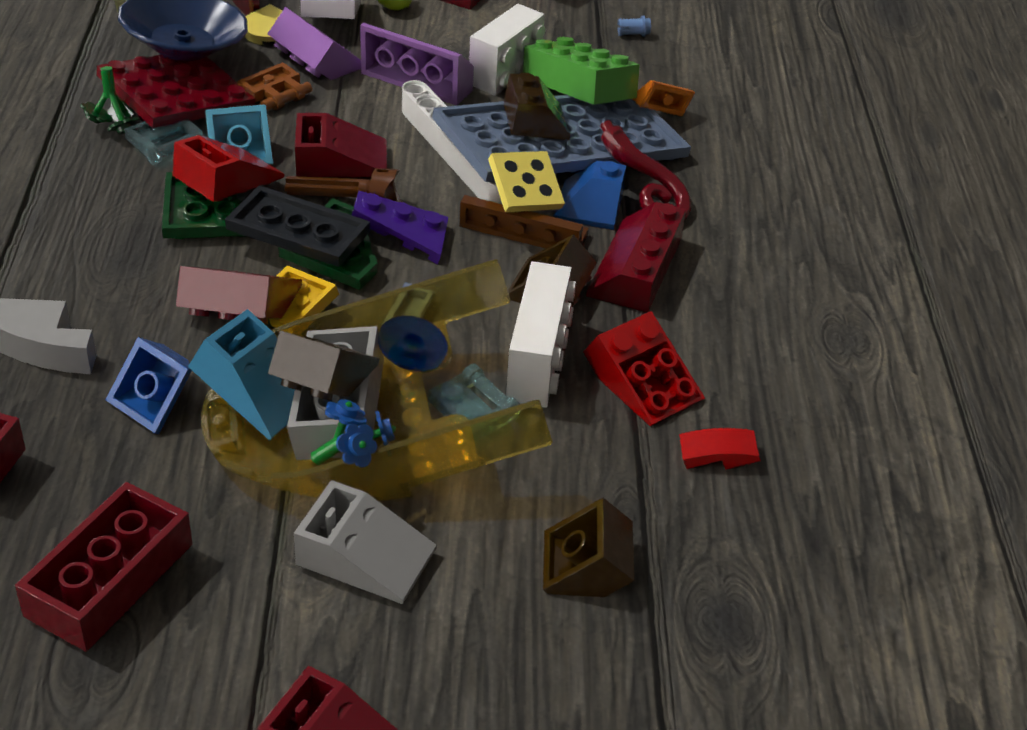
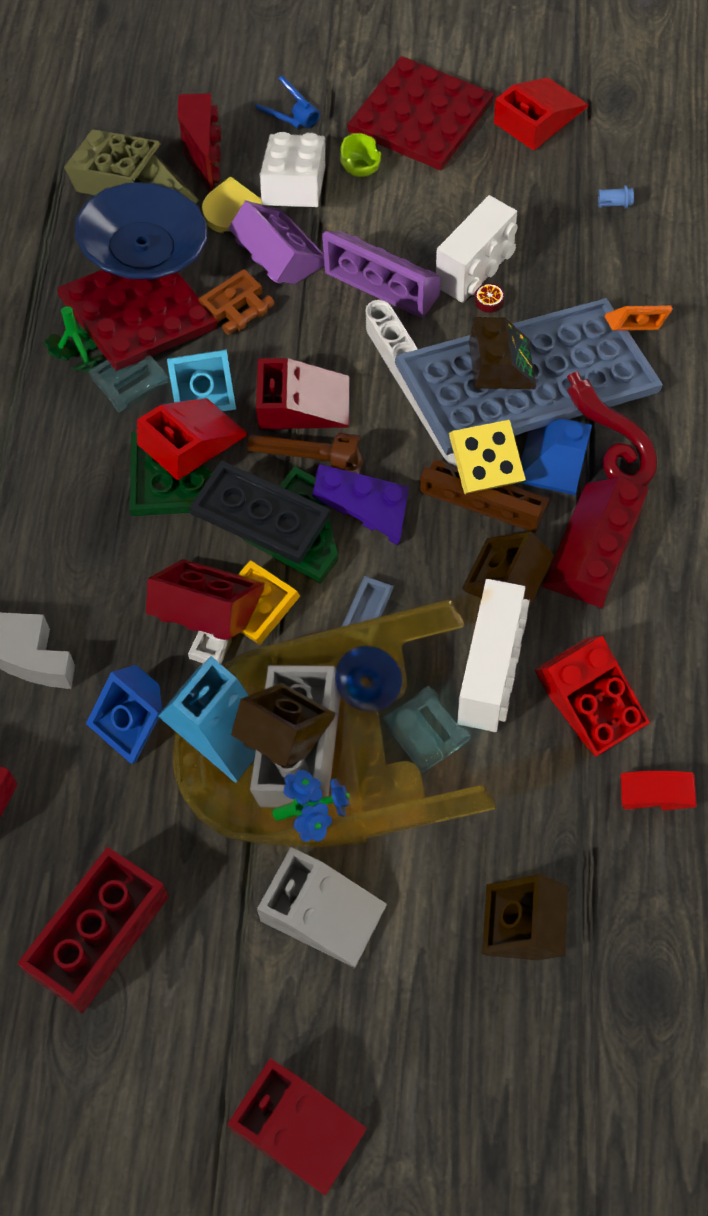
camera: 10 degrees right, 20 degrees up
bright green brick [523,37,640,105] -> none

